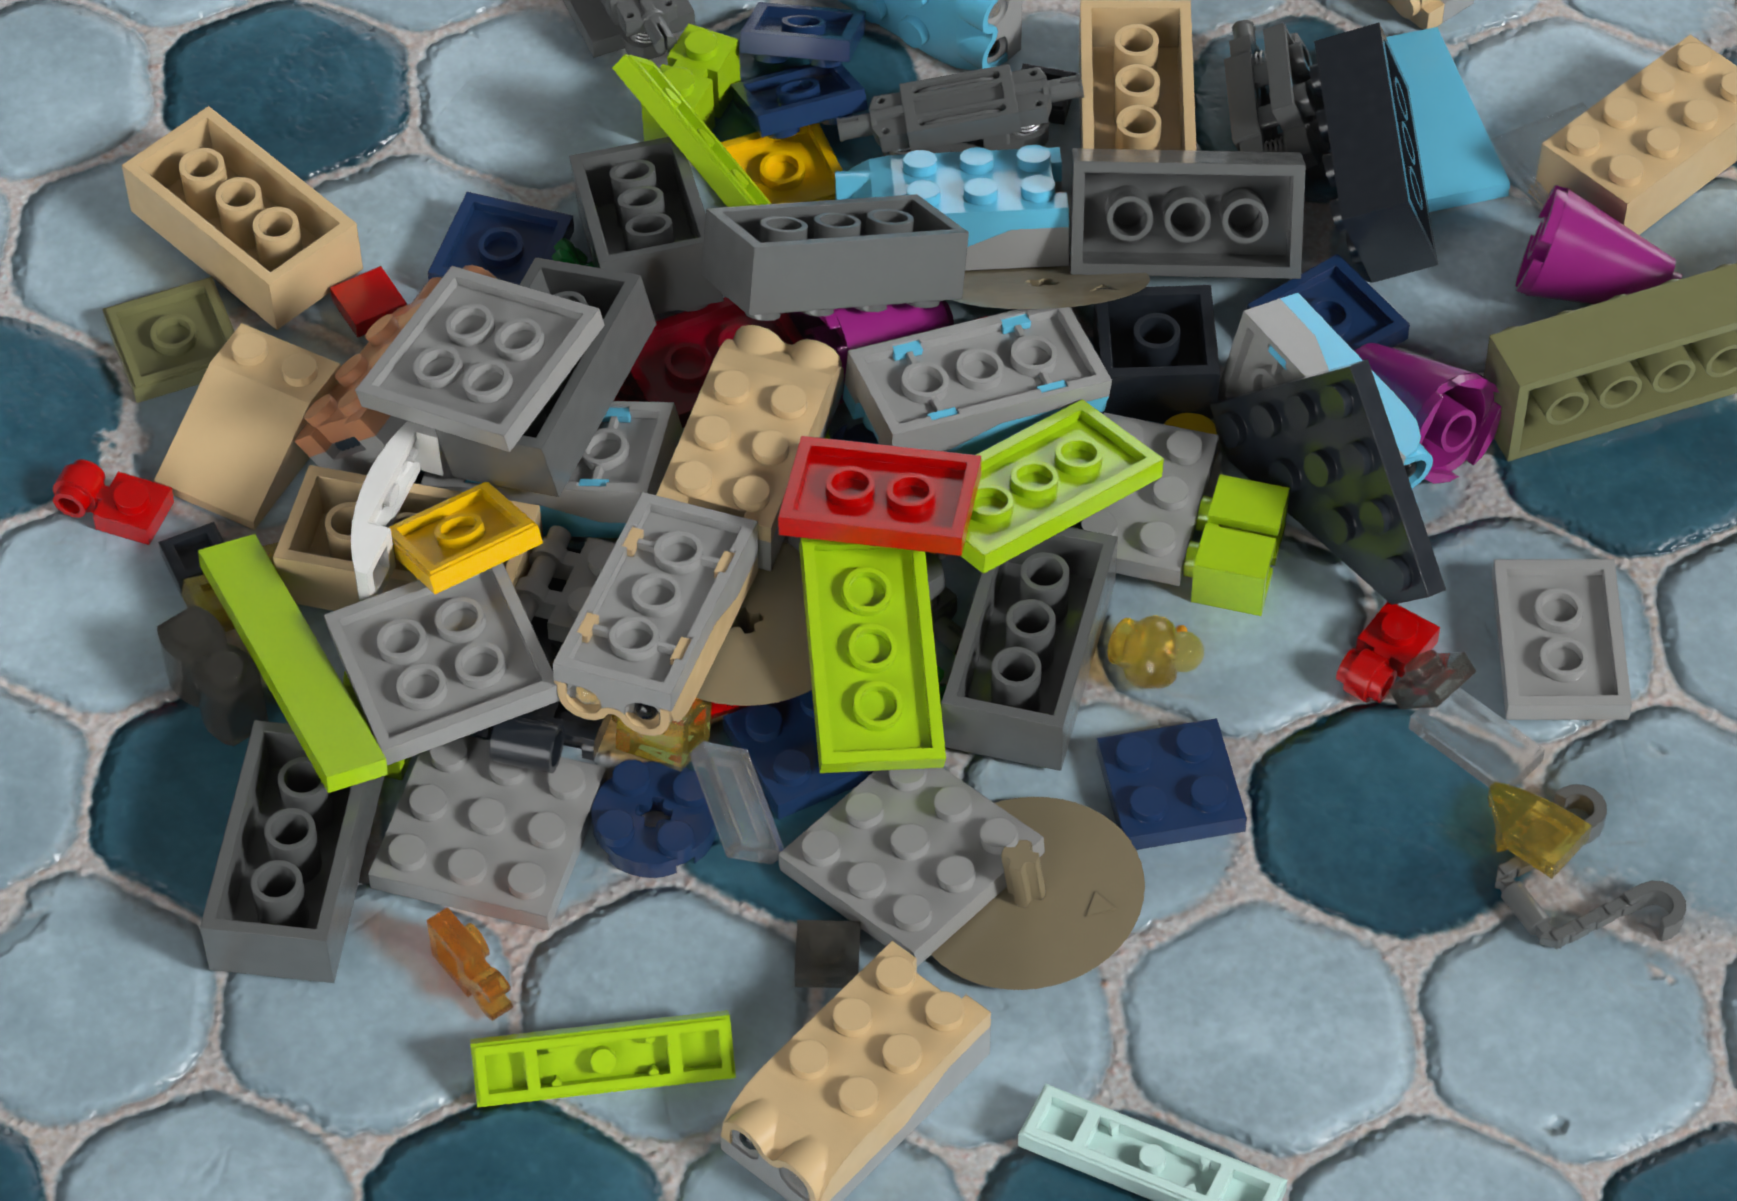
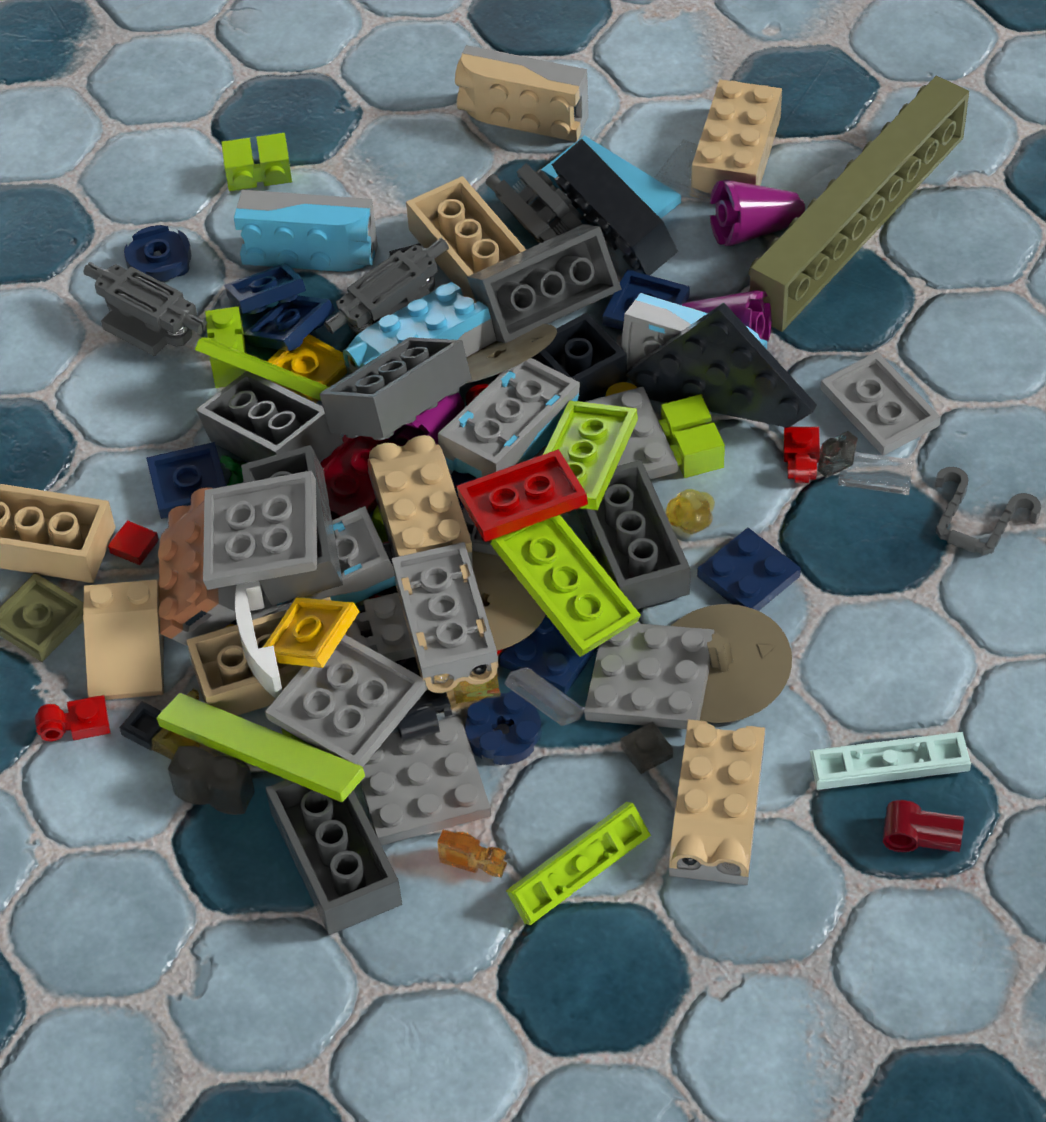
camera: 30 degrees left, 0 degrees up
clear yellow slope [1488,781,1592,879] -> none

